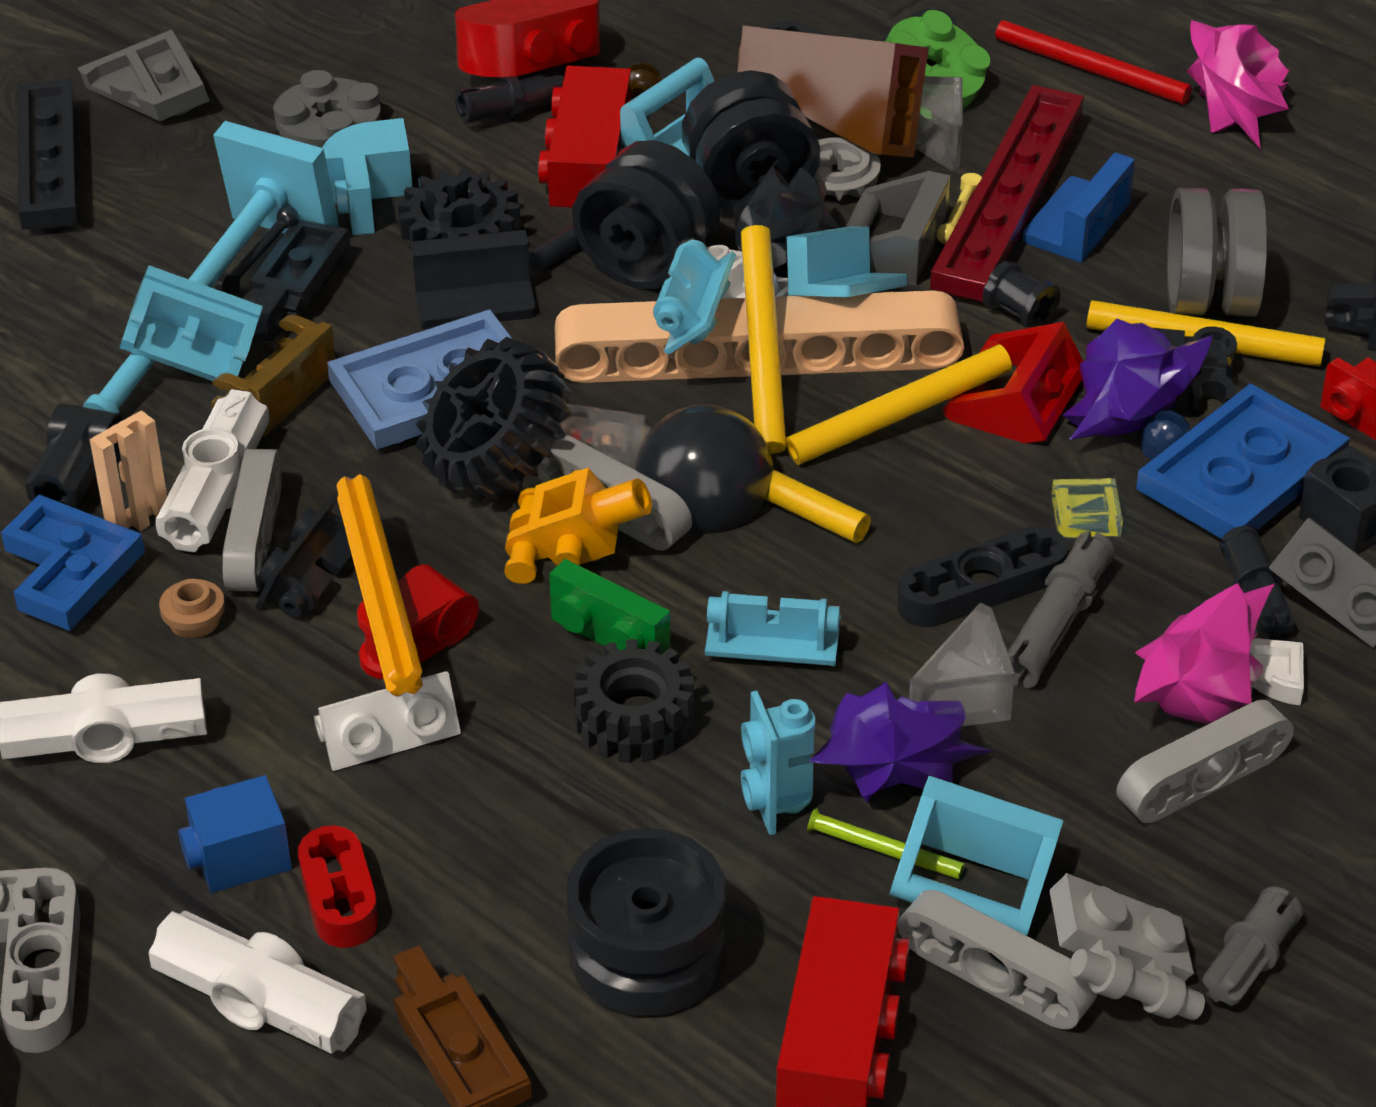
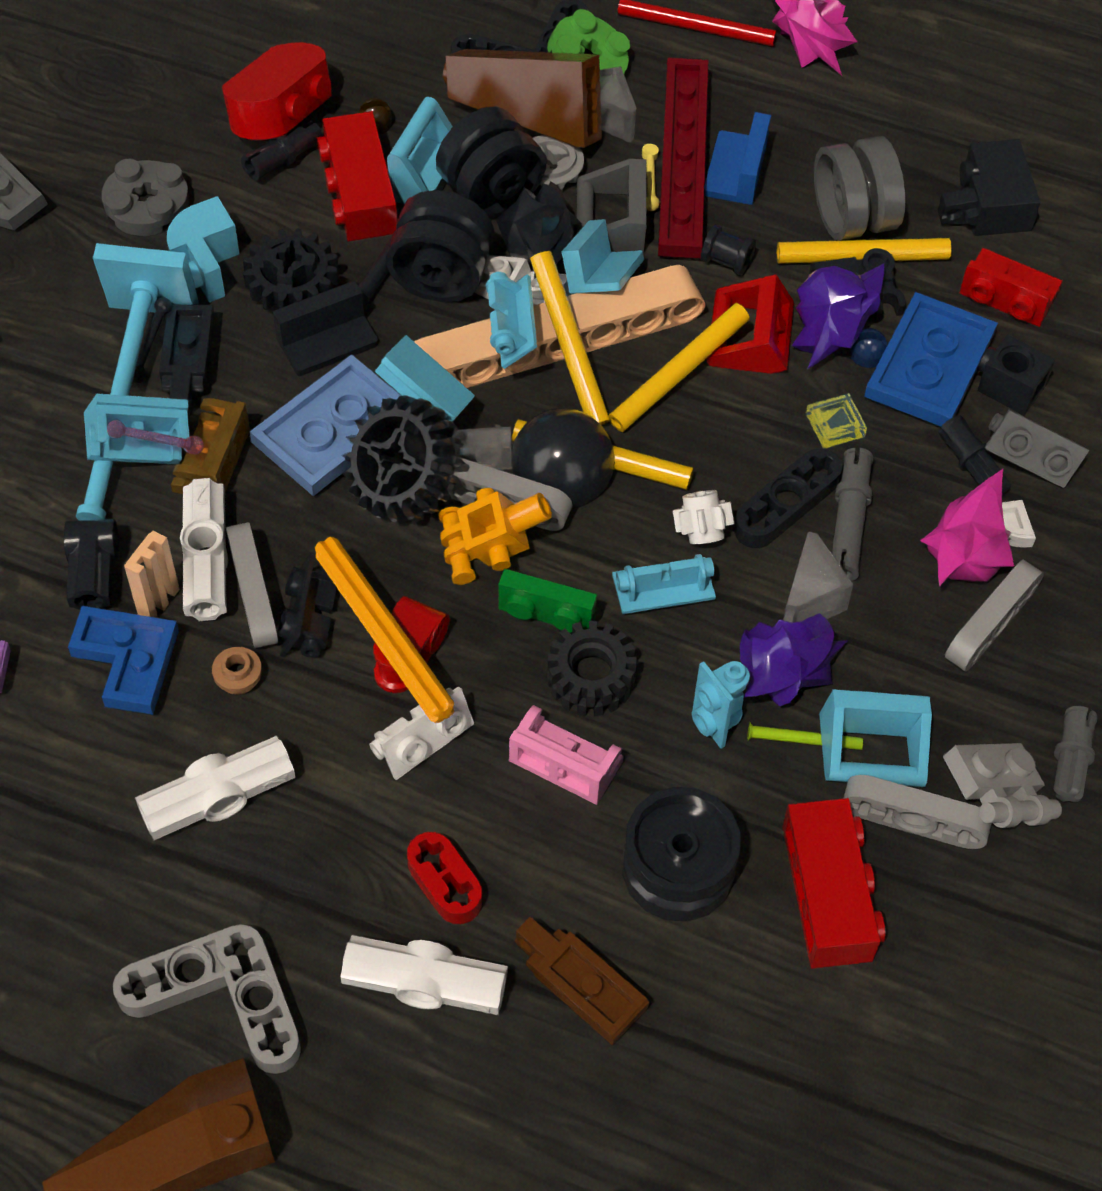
camera: 20 degrees left, 15 degrees up
blue brick [178,775,292,893] -> none
none -> clear pink hinge [107,420,204,454]
none -> medium azure panel [374,335,475,422]
none -> bright pink hinge [509,705,623,805]
none -> white gear [673,490,734,544]

